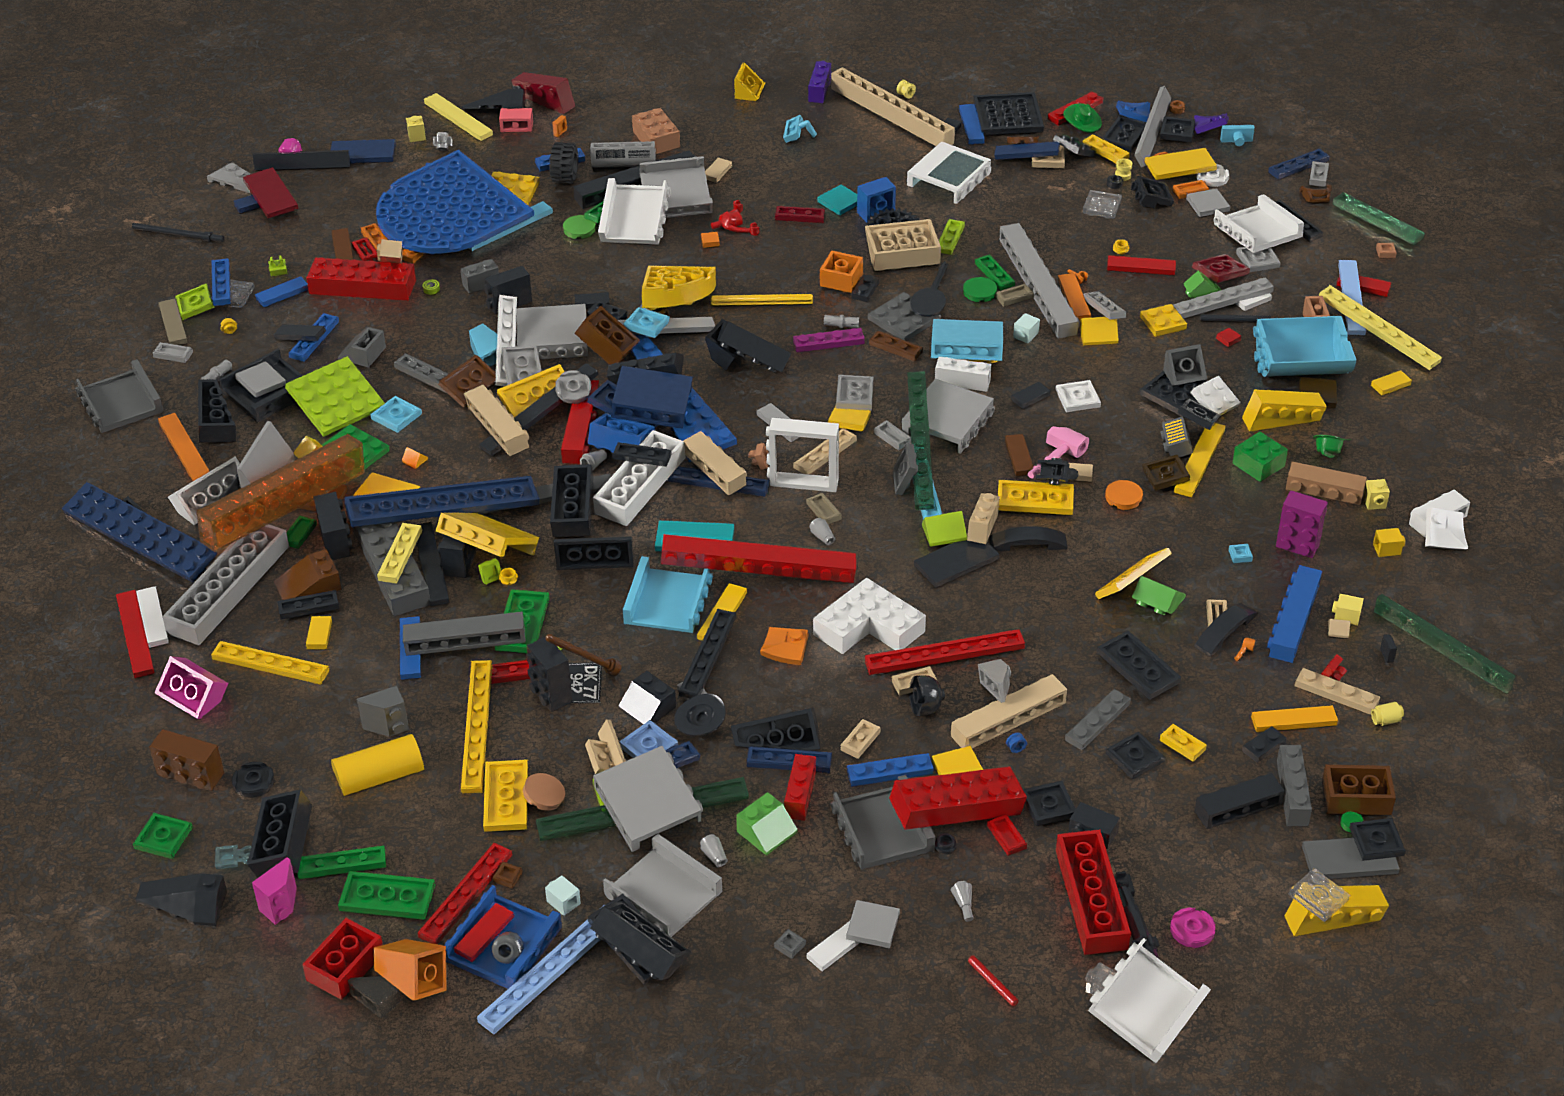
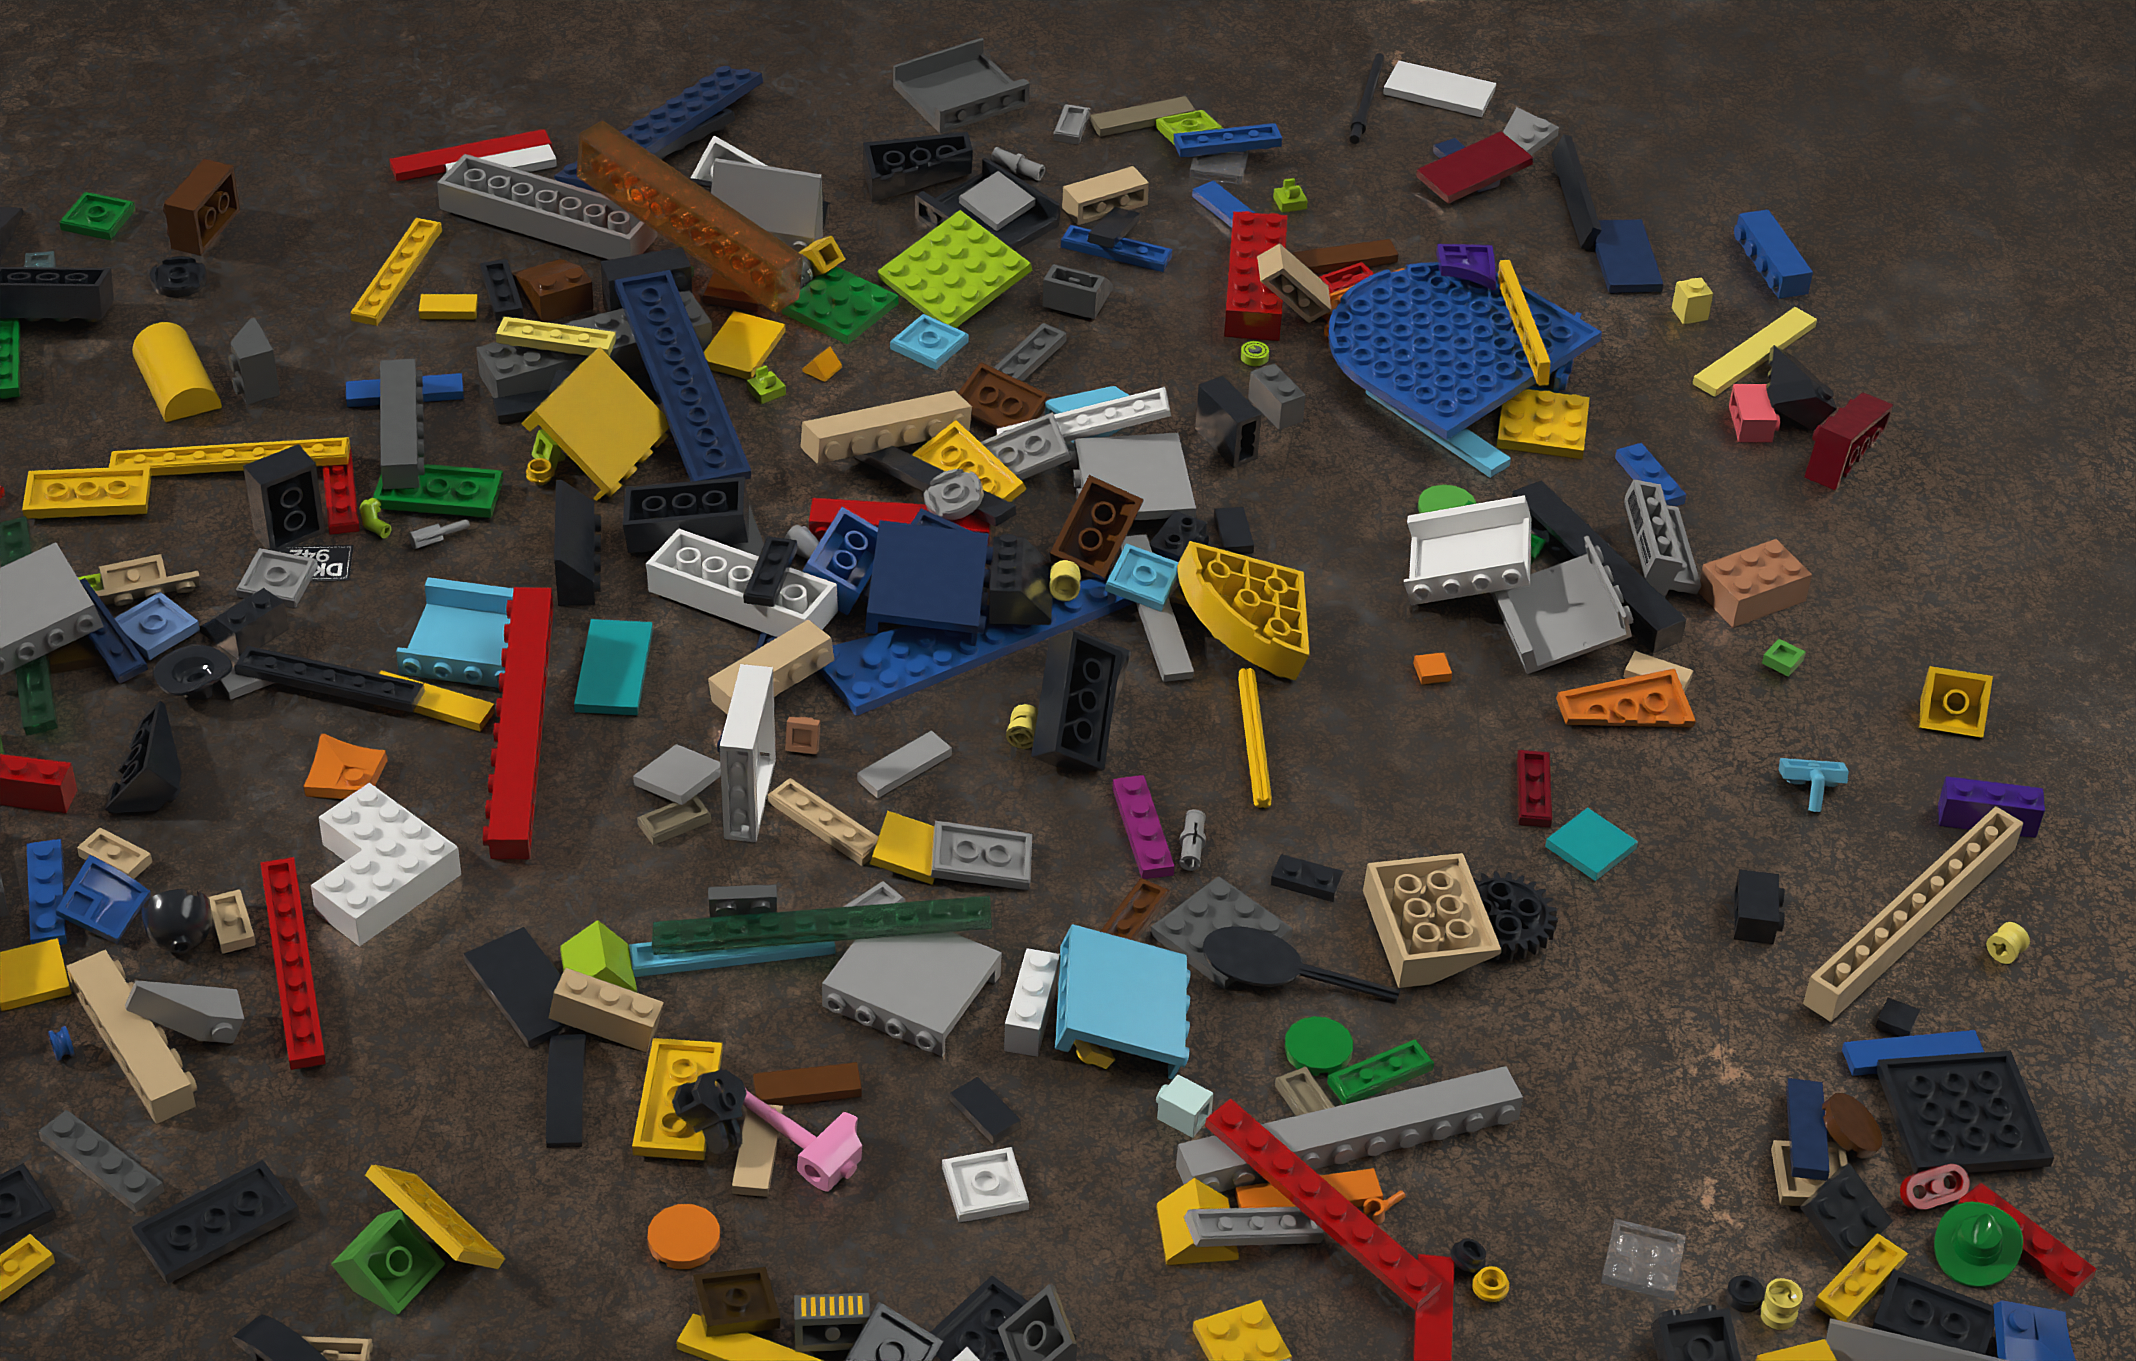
camera: 85 degrees right, 0 degrees up
dark pink slope [155,656,229,719] -> none
orange tile [158,413,210,481] -> none
yellow plate [220,318,237,334] -> none
dark pink head [278,138,302,152] -> none
light grey gear [433,132,452,151] -> none
nougat tile [523,773,565,811] -> none
reddish brown piece [545,634,622,676] -> none
black tyre [550,142,578,184] -> none
orange tile [552,115,567,137] -> none
red piece [711,200,760,236] -> none
dark blue tile [747,747,832,773] -> none
light grey cone [809,518,835,545] -> none
orange brick [820,250,863,293] -> none
blue brick [857,177,896,223] -> none
white panel [907,142,991,204] -> none
lime tile [939,219,965,255] -> none
none -> blue plate [56,855,151,944]
none -> light grey tile [236,548,318,608]
none -> light grey axle [408,519,470,549]
none -> light grey tile [633,744,721,805]
none -> lime tile [747,365,786,404]
none -> light yellow wheel [1006,704,1038,749]
none -> light yellow wheel [1050,560,1081,601]
none -> tan brick [1062,166,1149,225]
none -> red plate [1205,1098,1442,1311]
none -> white tile [1383,61,1496,118]
none -> dark purple plate [1436,244,1496,290]
none -> black plate [1450,1238,1486,1273]
none -> yellow tile [1497,259,1551,386]
none -> orange wing [1556,668,1696,727]
none -> blue brick [1734,209,1813,299]
none -> black brick [1734,869,1785,944]
none -> bright green plate [1762,639,1806,677]
none -> plate [1900,1164,1970,1210]

